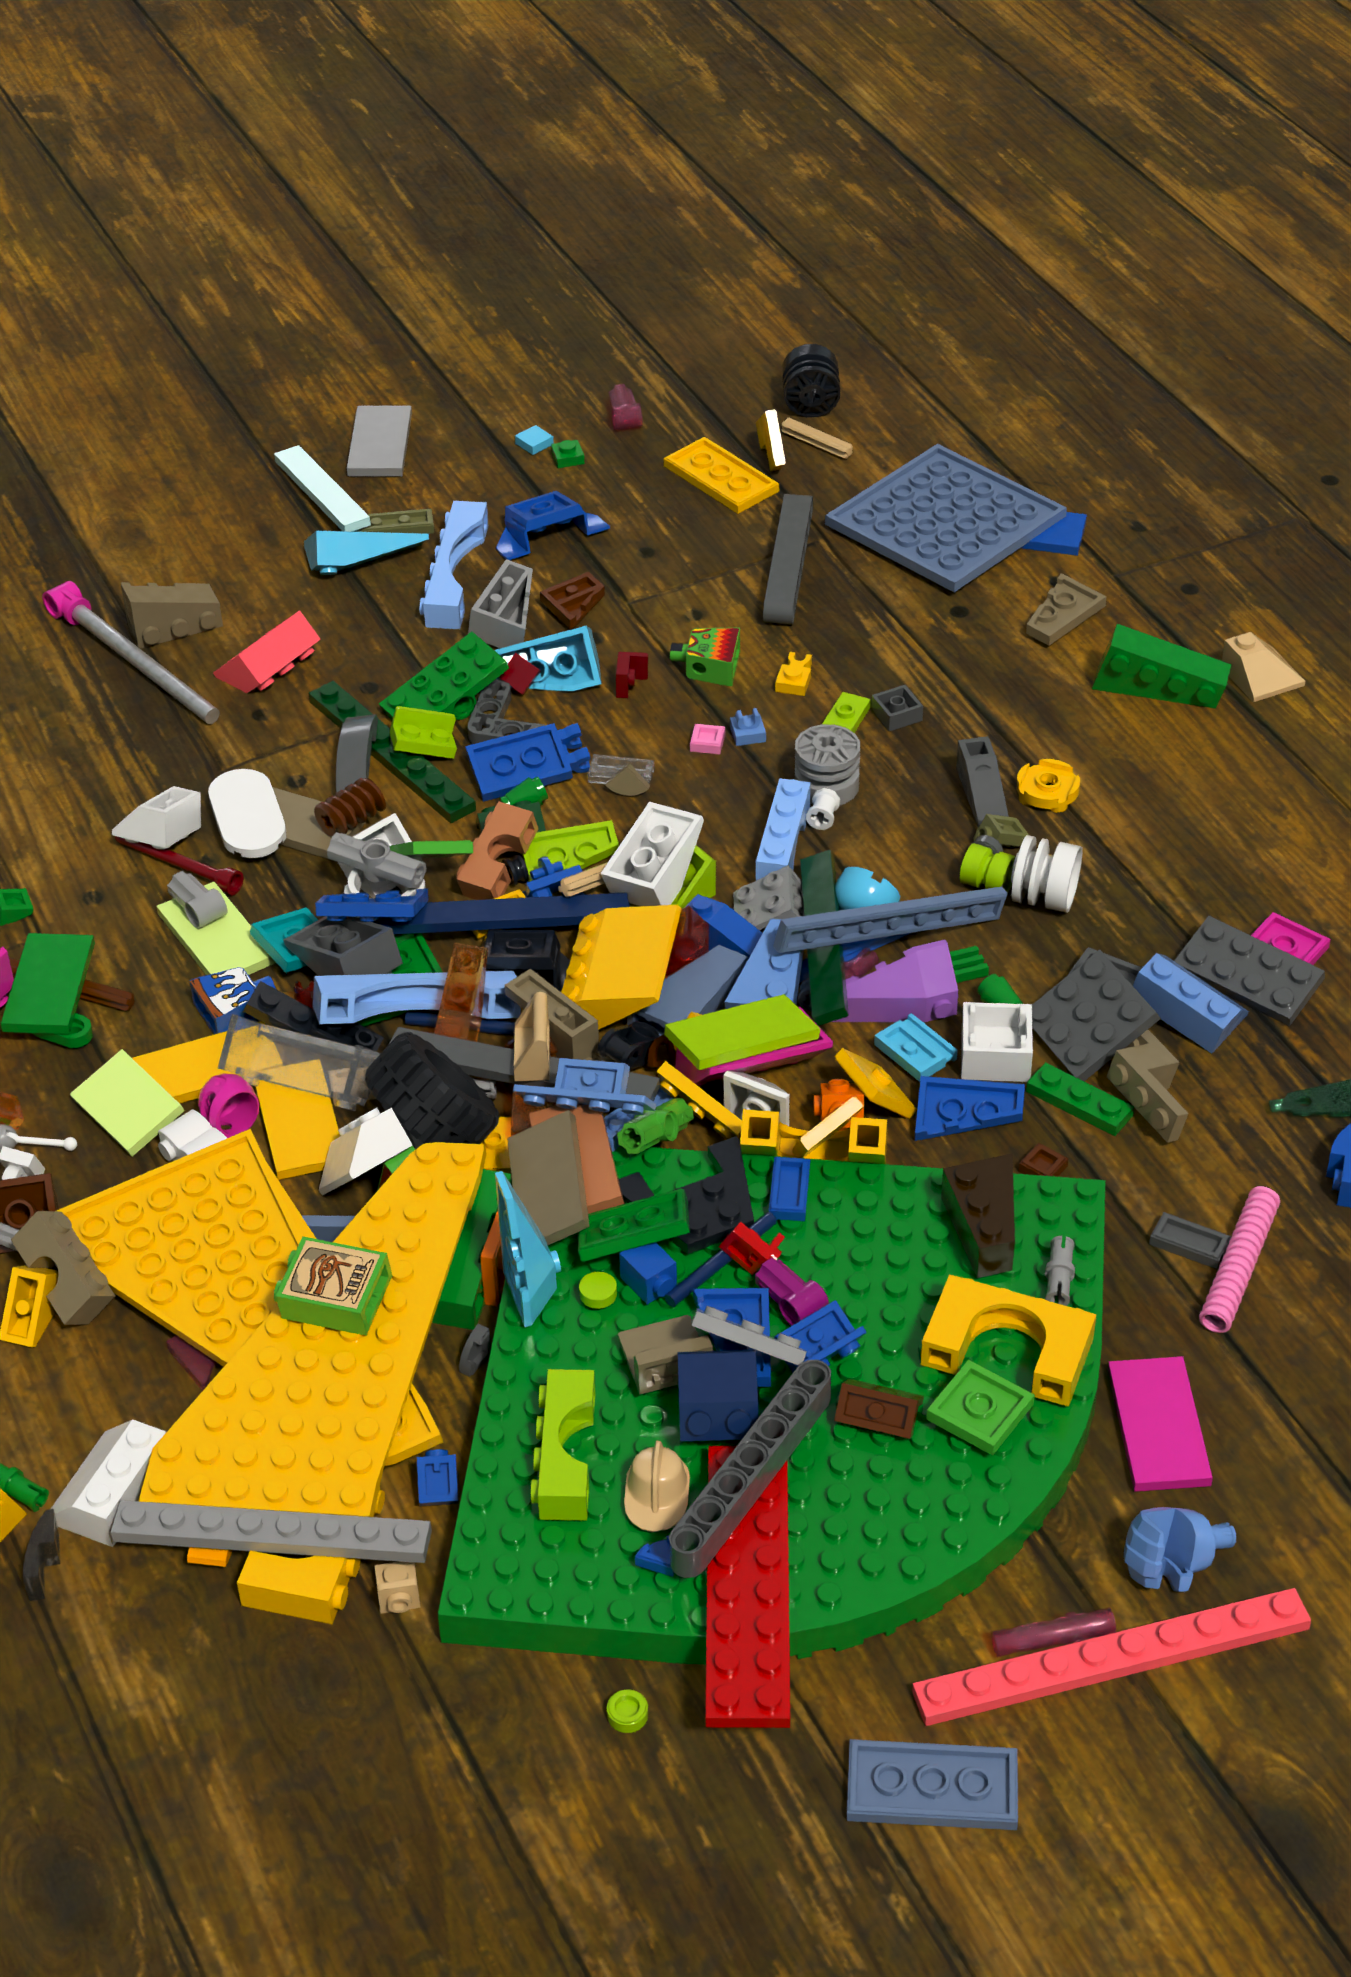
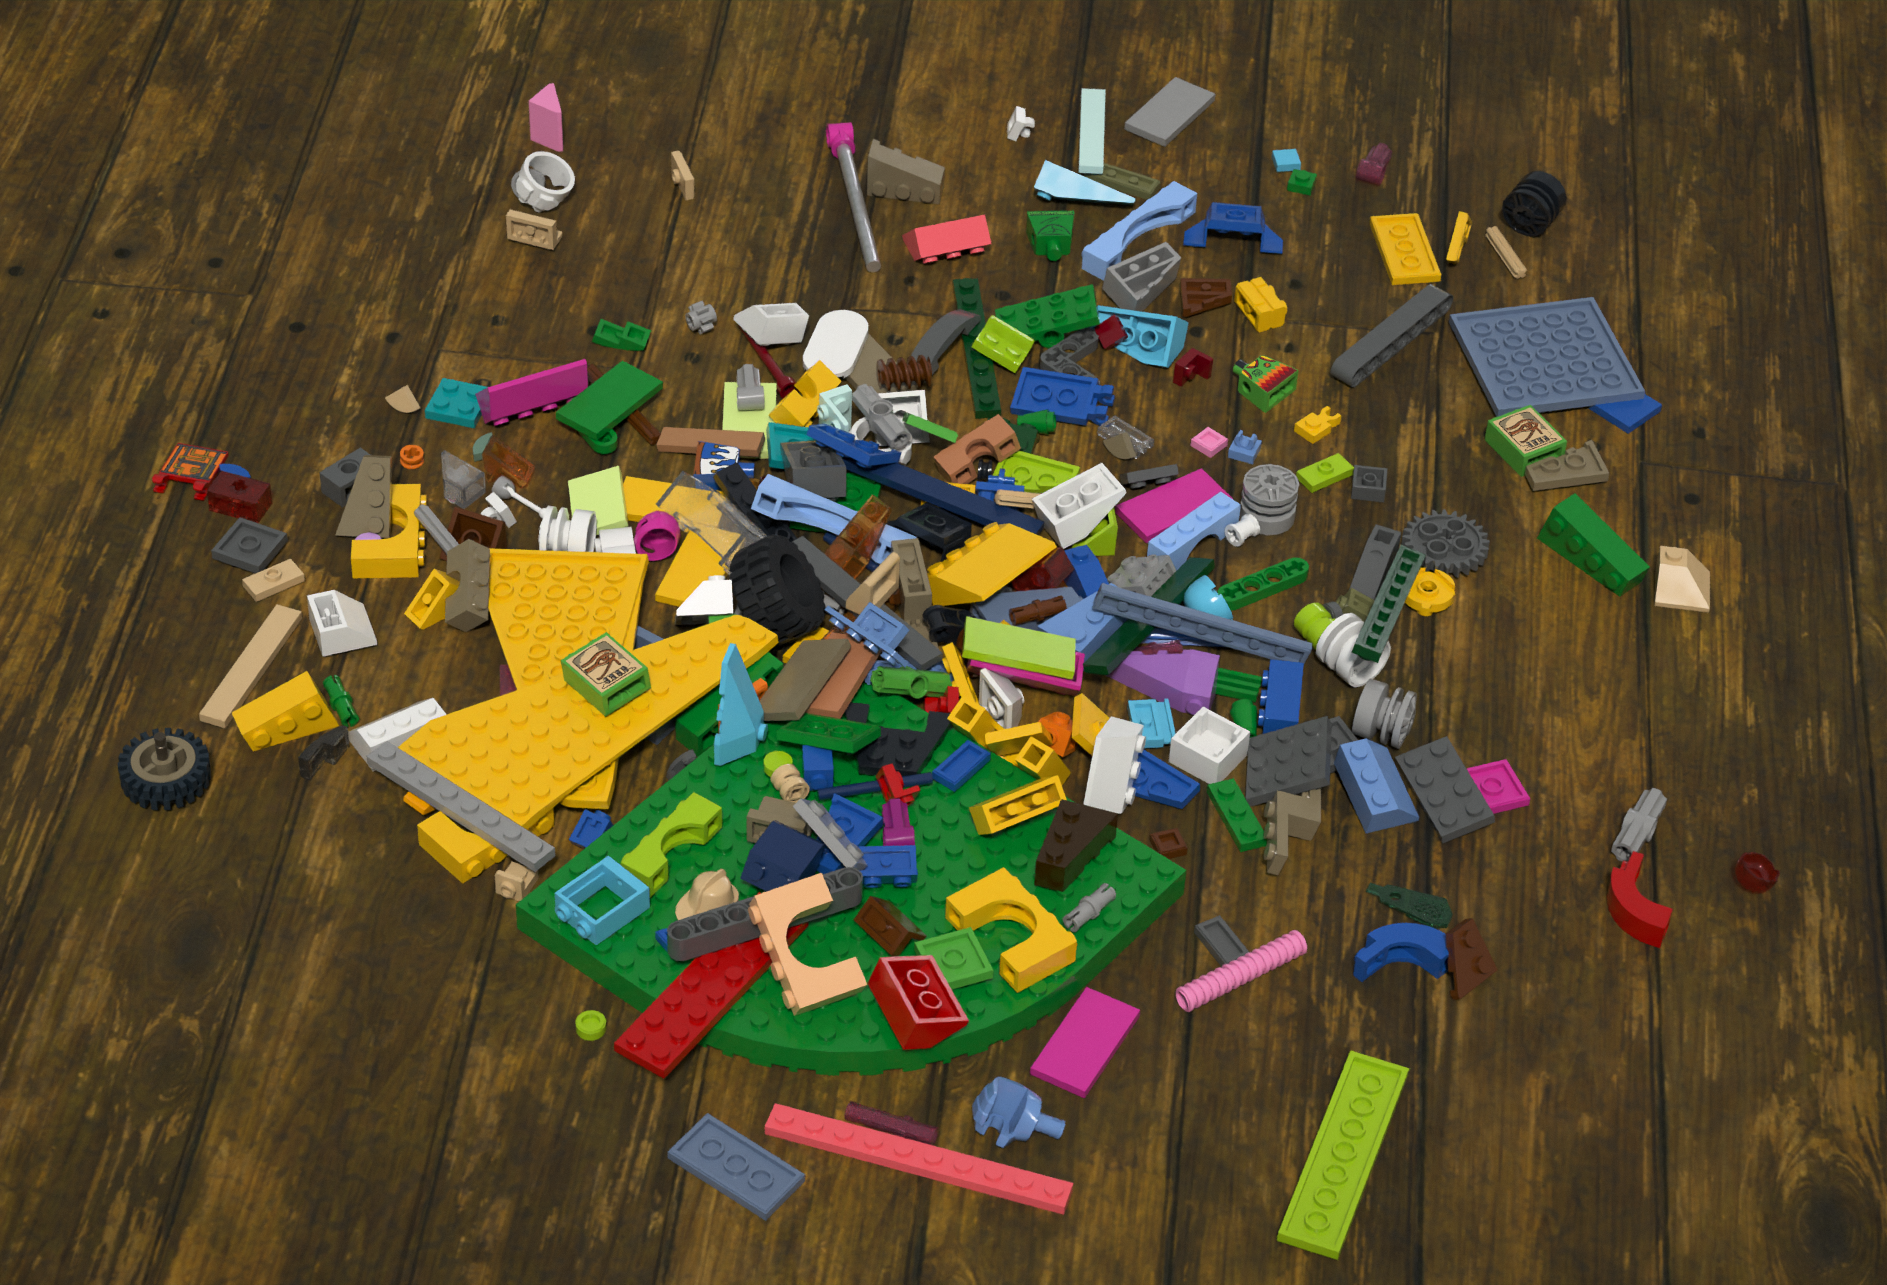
camera: 30 degrees right, 0 degrees up
none -> white wheel [539,506,597,552]
none -> medium azure window [555,856,650,945]
none -> medium nougat tile [657,427,765,457]
none -> light grey gear [685,301,717,334]
none -> light nougat arch [748,873,867,1016]
none -> yellow arch [768,360,842,428]
none -> tan wheel [771,764,810,803]
none -> light aqua bracket [817,384,852,457]
none -> red slope [868,955,969,1050]
none -> red bracket [924,686,959,713]
none -> yellow brick [969,775,1067,835]
none -> white tile [1007,106,1035,141]
none -> reddish brown pin [1009,595,1067,626]
none -> green torso [1026,211,1074,261]
none -> white slope [1083,716,1146,814]
none -> dark pink tile [1115,468,1233,543]
none -> dark grey plate [1120,464,1179,488]
none -> green beam [1217,557,1309,611]
none -> yellow brick [1234,277,1287,332]
none -> blue brick [1258,659,1304,734]
none -> dark green plate [1351,545,1426,663]
none -> light grey wheel [1352,679,1417,749]
none -> dark grey gear [1401,509,1490,578]
none -> brick [1485,405,1567,477]

